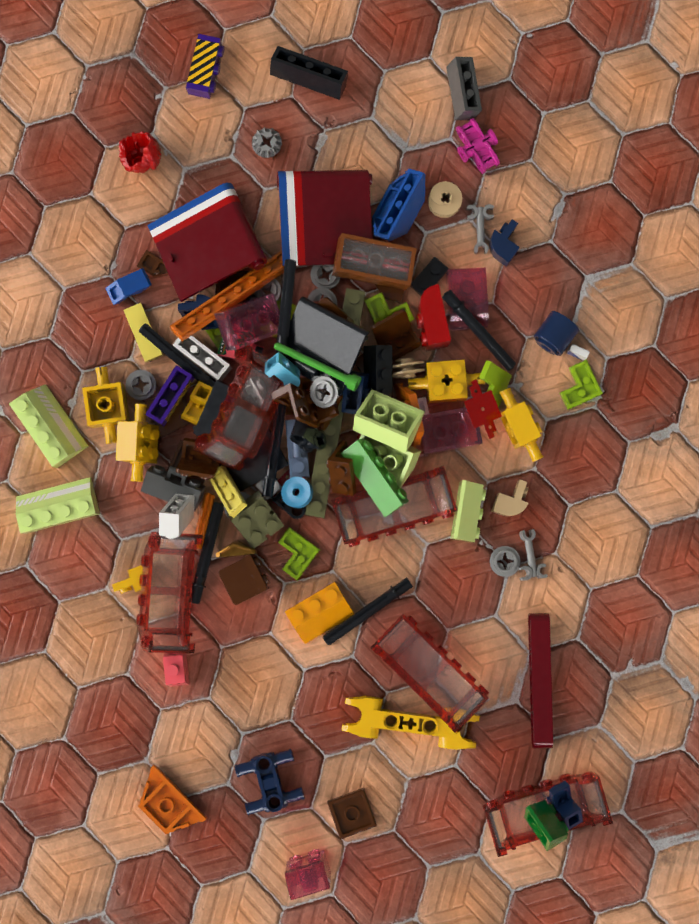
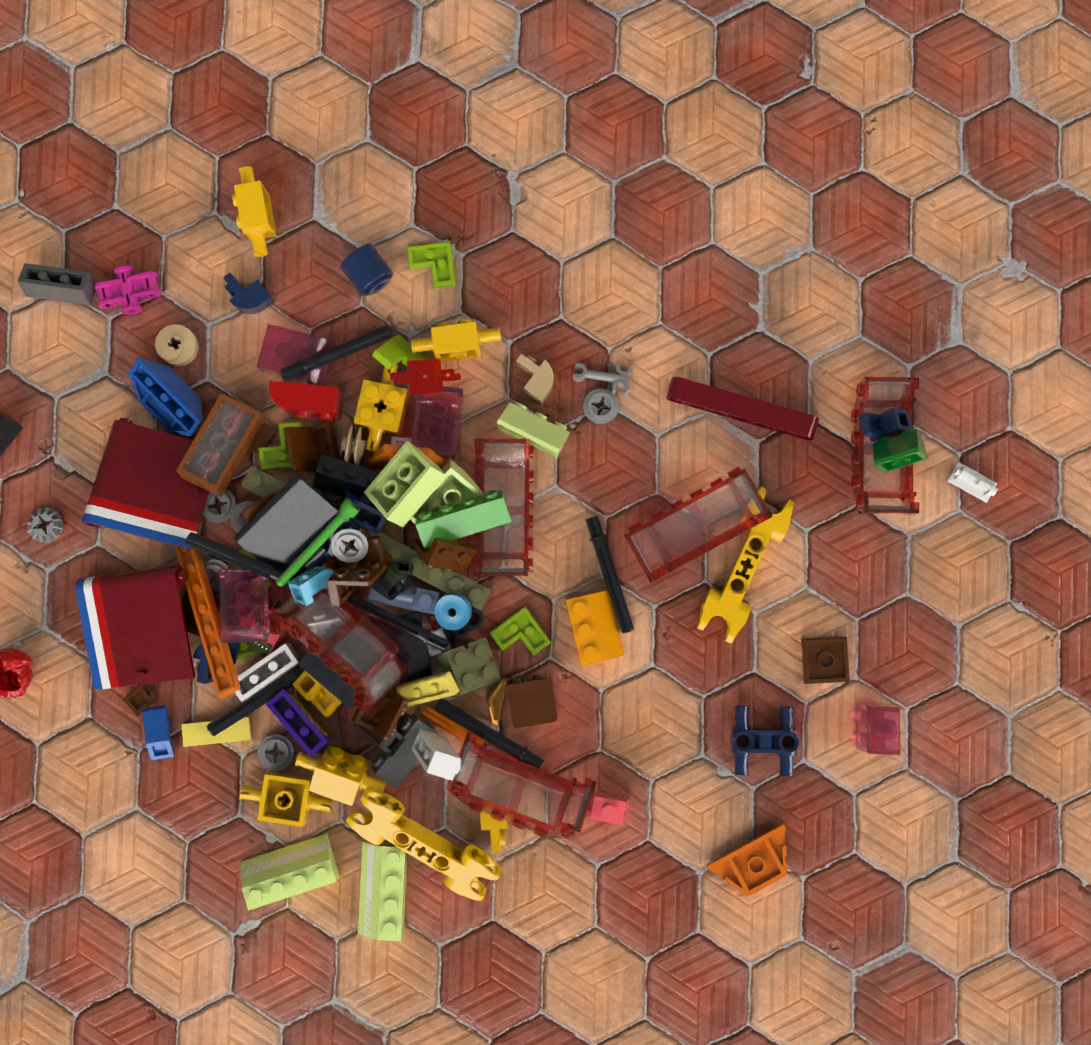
camera: 75 degrees left, 0 degrees up
black plate [410,257,449,296] -> none
light grey bar [466,204,494,254] -> none
white tile [566,344,590,361] -> none
none -> yellow brick [232,166,277,257]
none -> yellow piece [346,788,502,901]
none -> white hinge [948,462,998,503]

